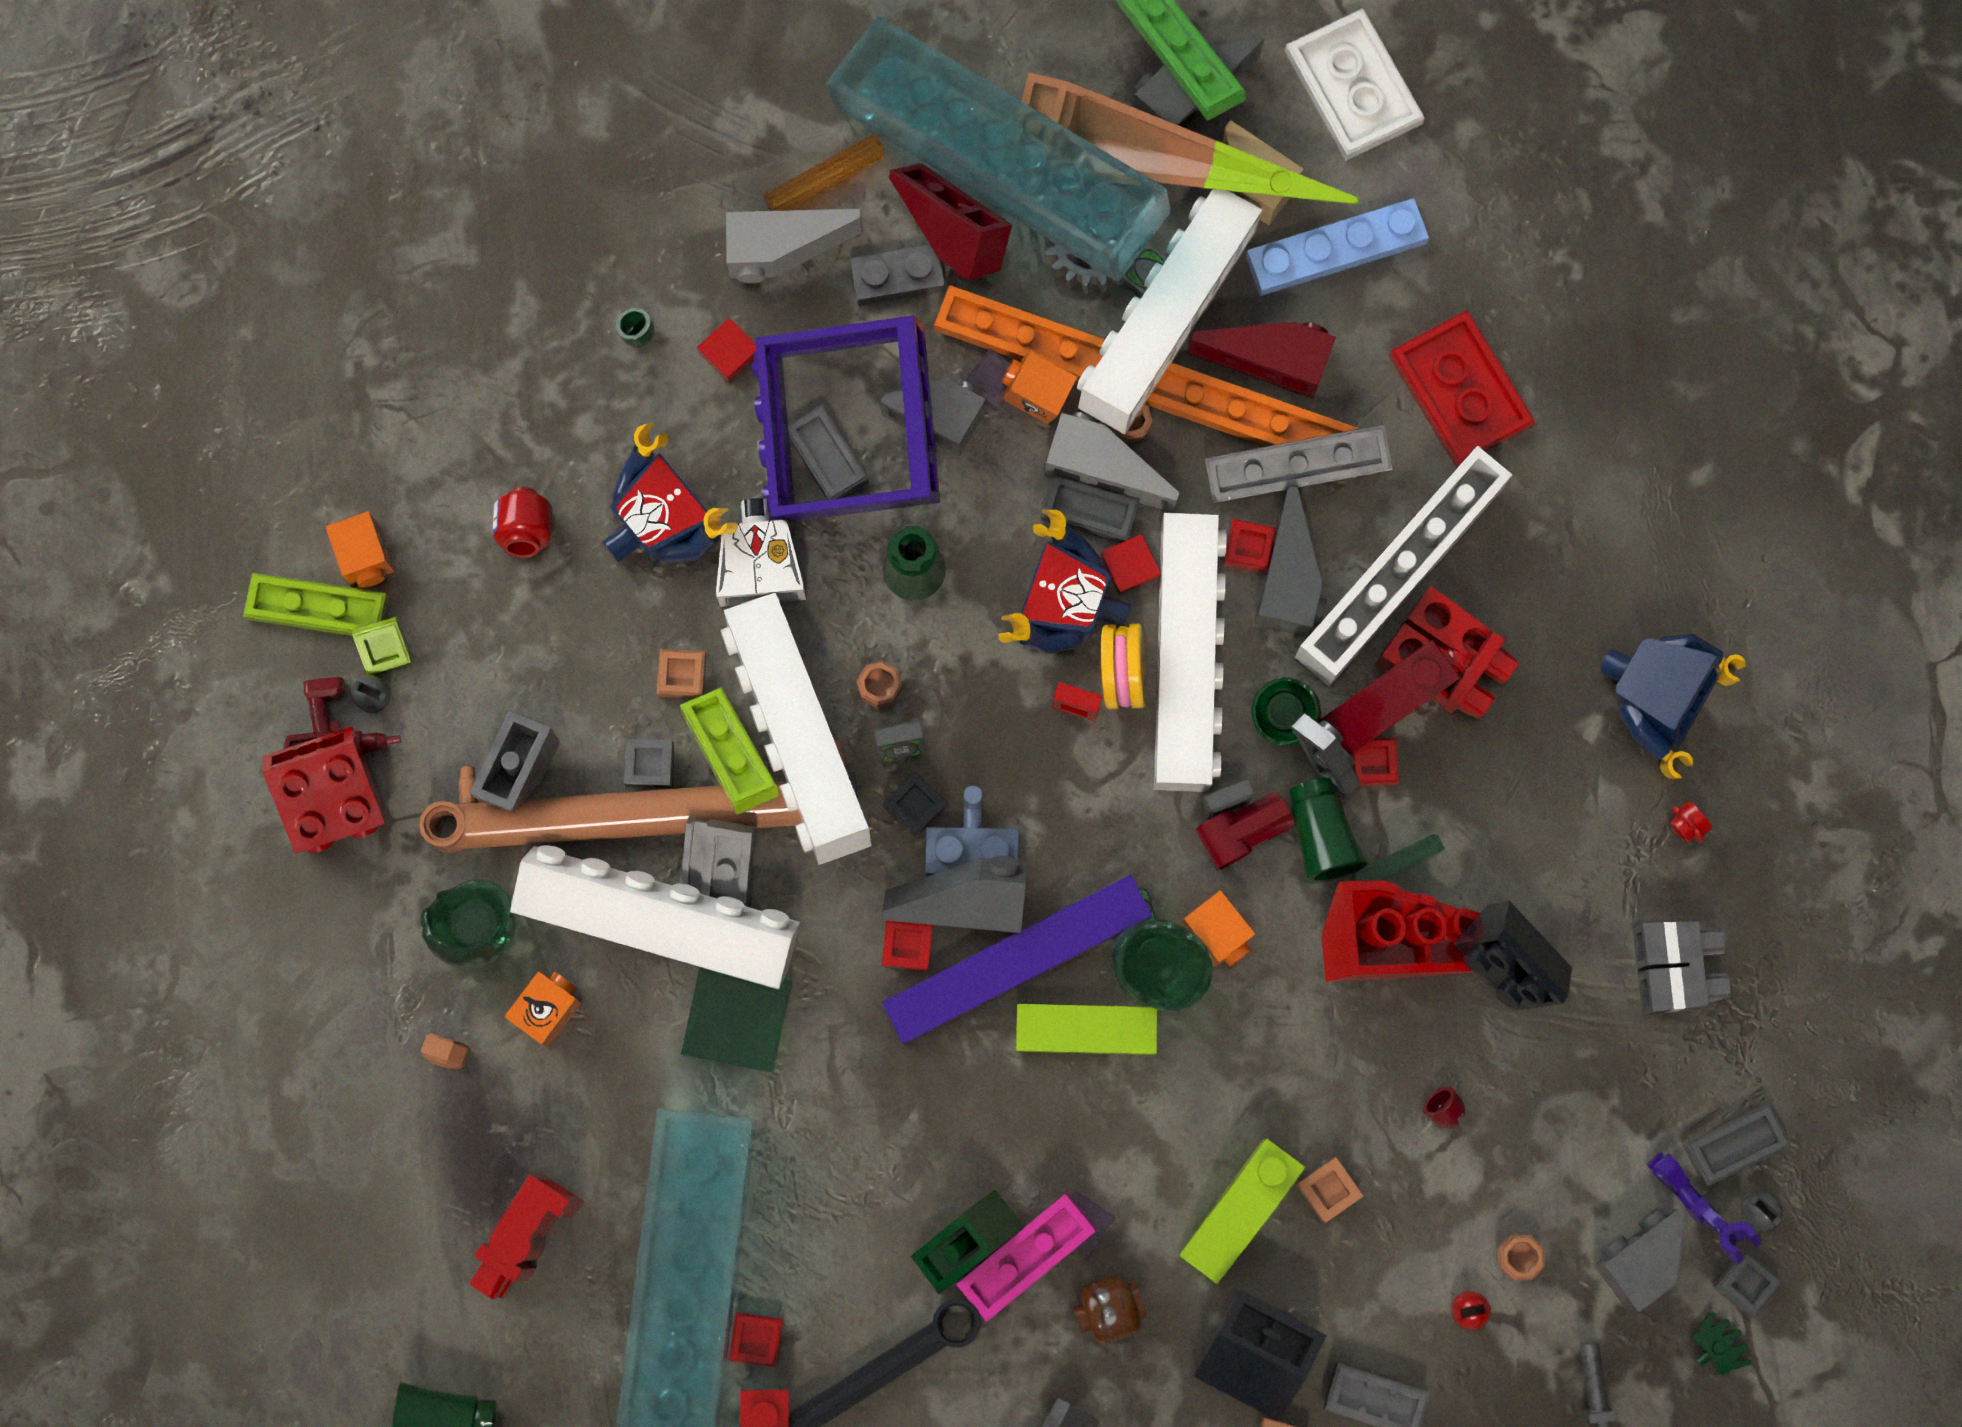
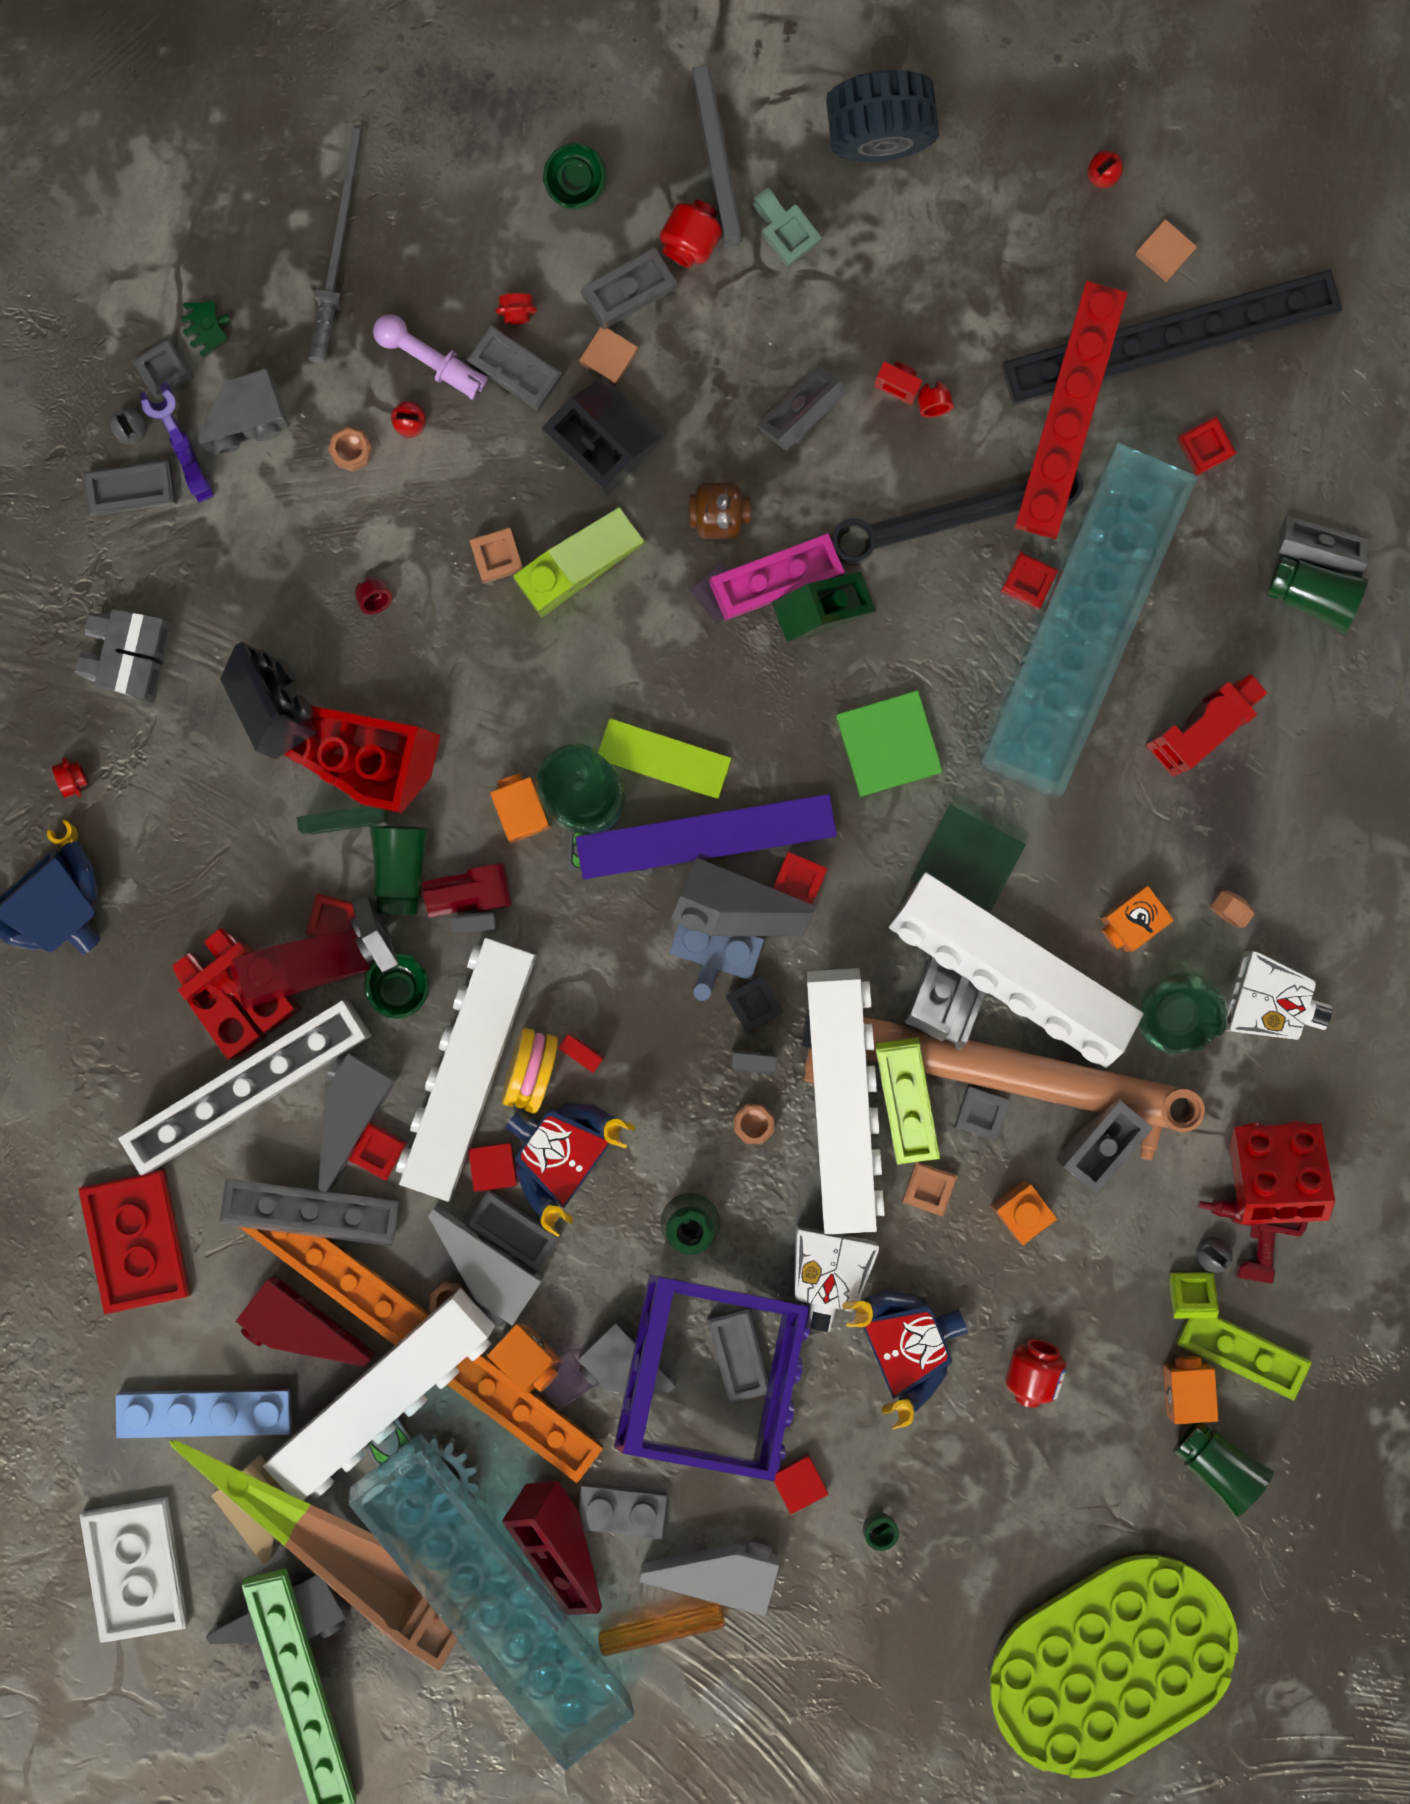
camera: 165 degrees left, 10 degrees up
none -> lavender pin [373,314,488,401]
none -> bright green tile [835,690,943,798]
none -> lime plate [989,1554,1238,1778]
none -> orange brick [990,1180,1057,1245]
none -> dark green plant [1173,1422,1274,1517]
none -> white torso [1221,951,1333,1040]

